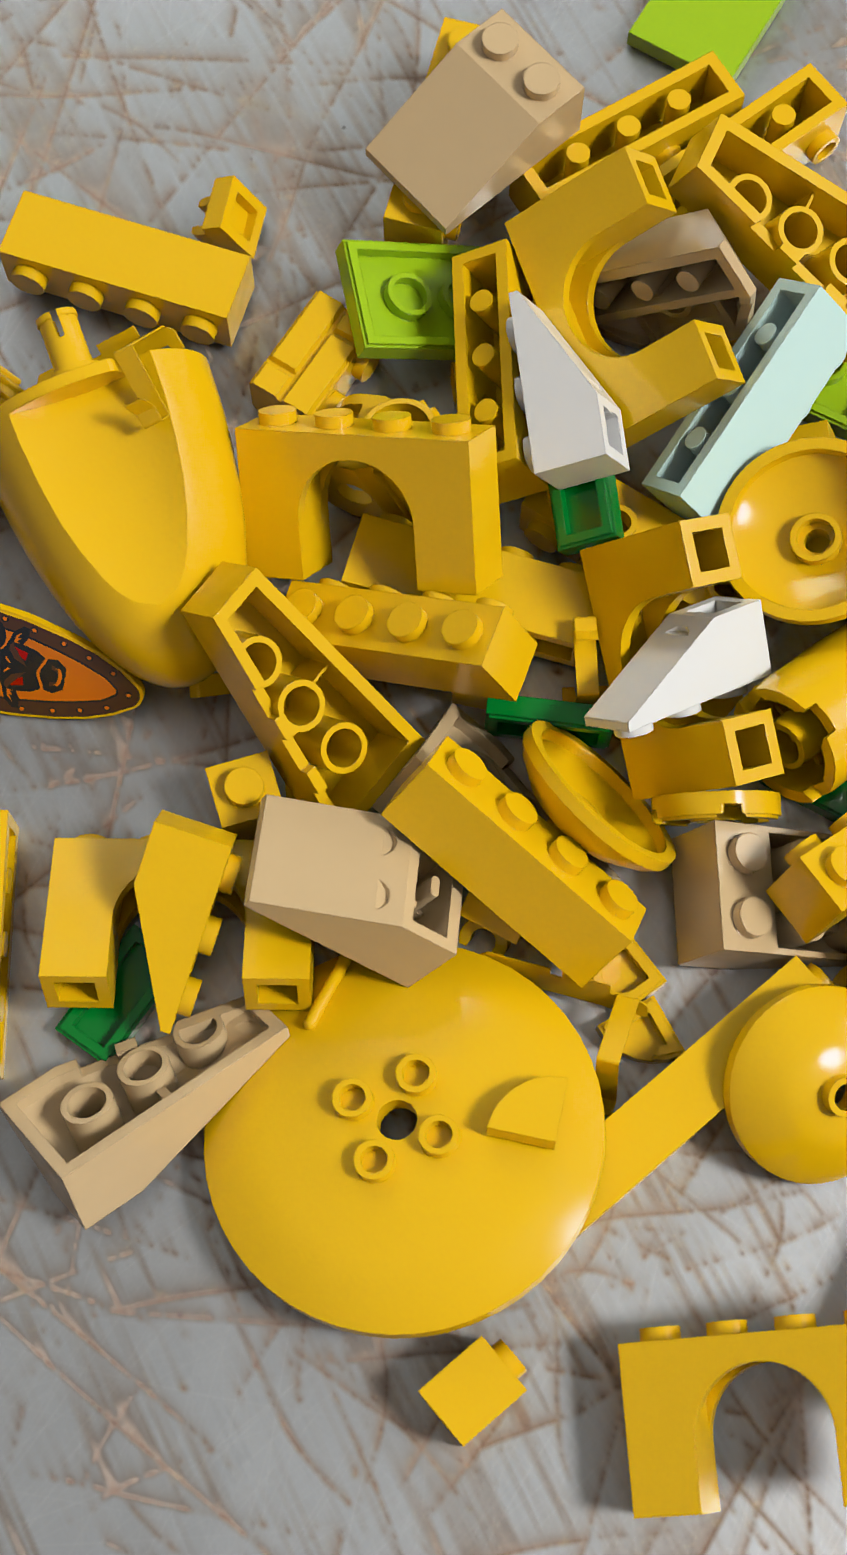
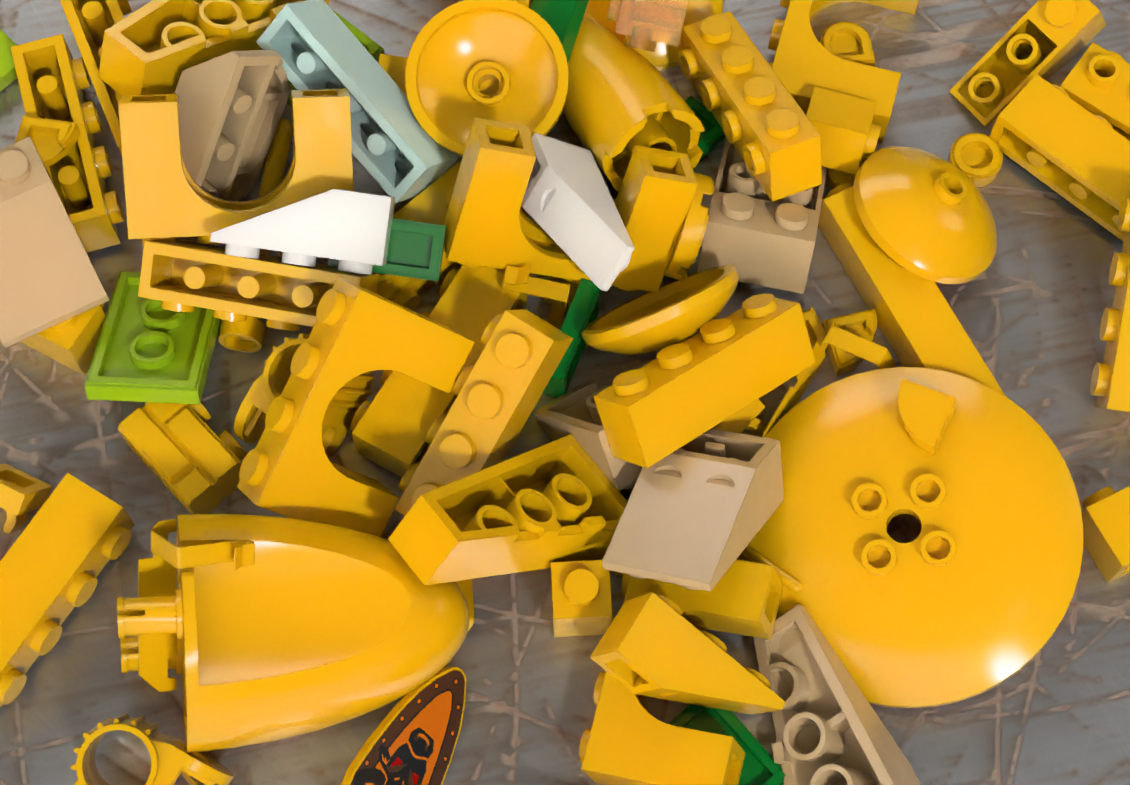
camera: 75 degrees left, 5 degrees down
none -> yellow tile [15,115,80,168]

